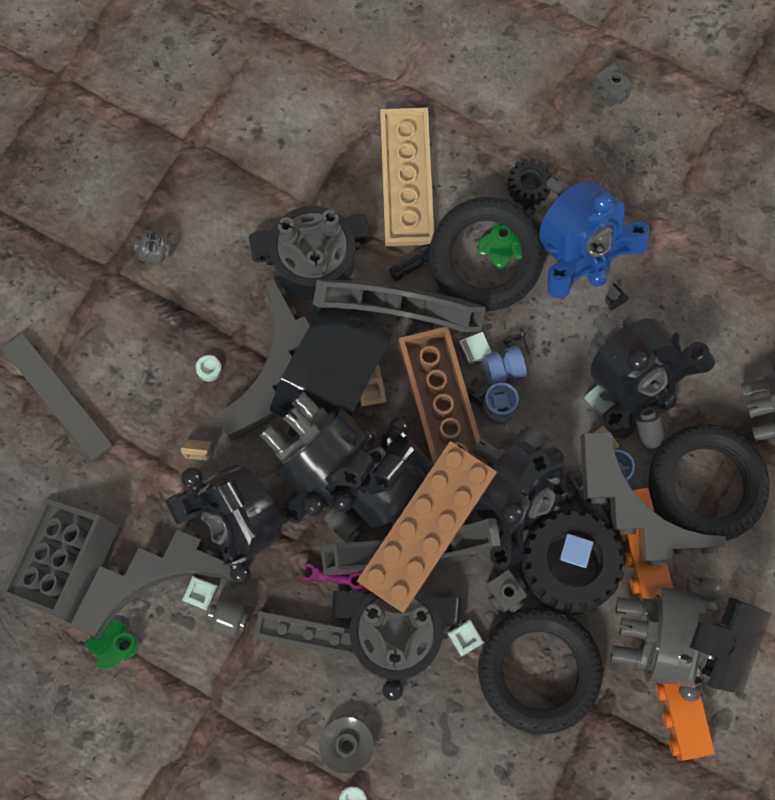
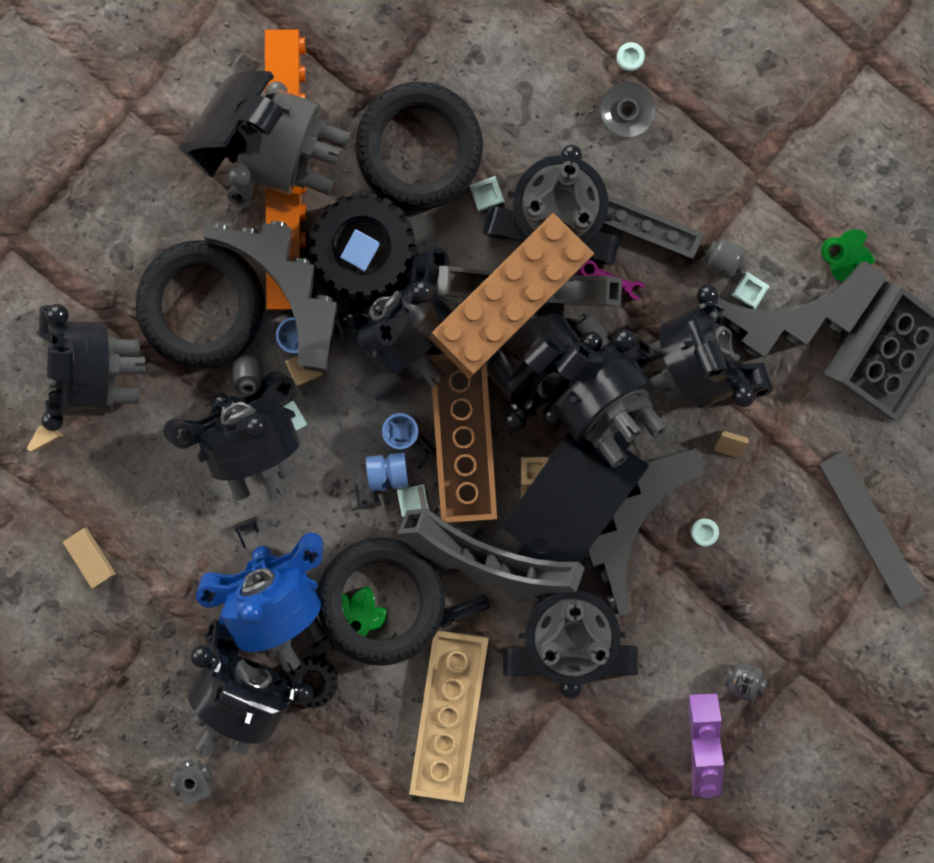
camera: 165 degrees left, 15 degrees up
dark grey brick [485,569,527,614] -> none
none -> tan slope [63,527,116,588]
none -> black piece [188,619,313,756]
none -> medium lavender arch [688,693,724,798]

